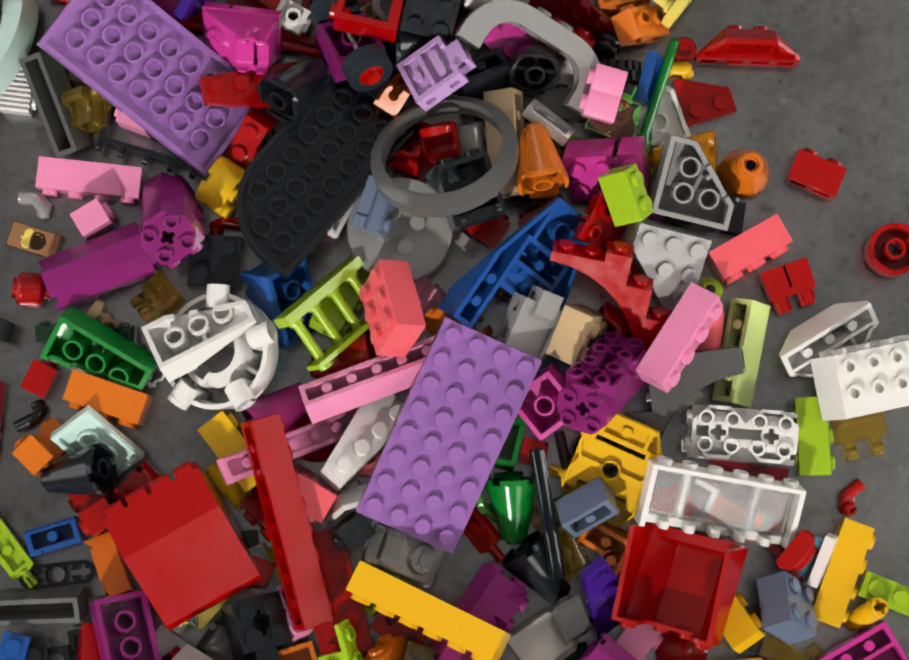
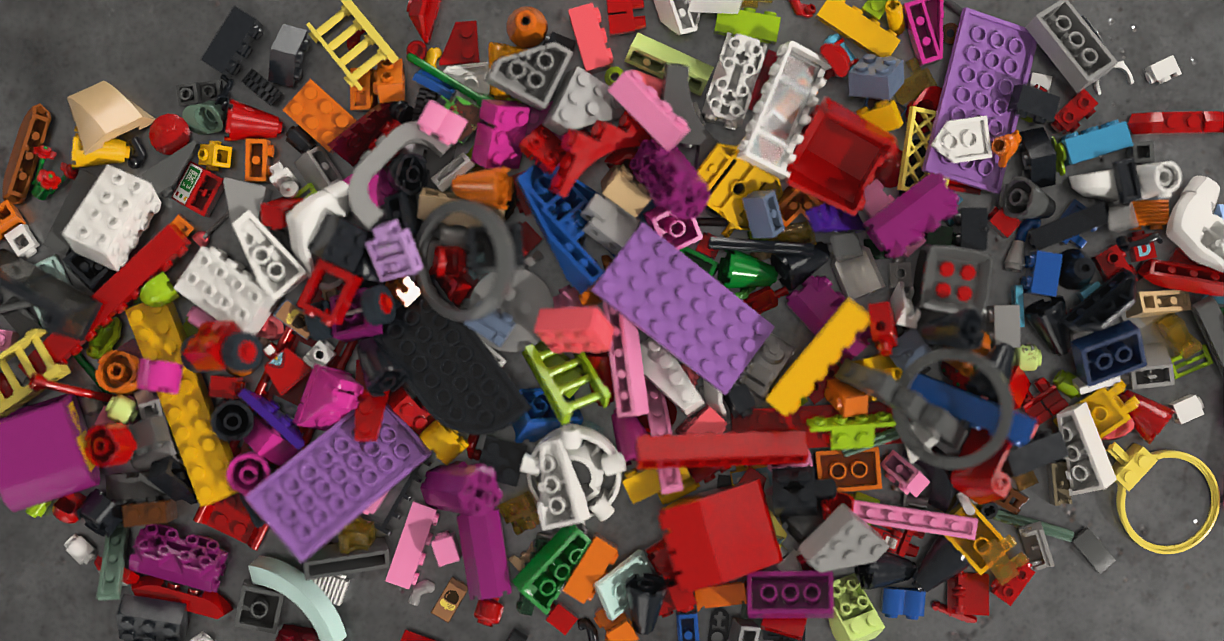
camera: 80 degrees left, 5 degrees up
lime brick [598,163,653,227] -> none
white tile [807,533,839,588] -> none

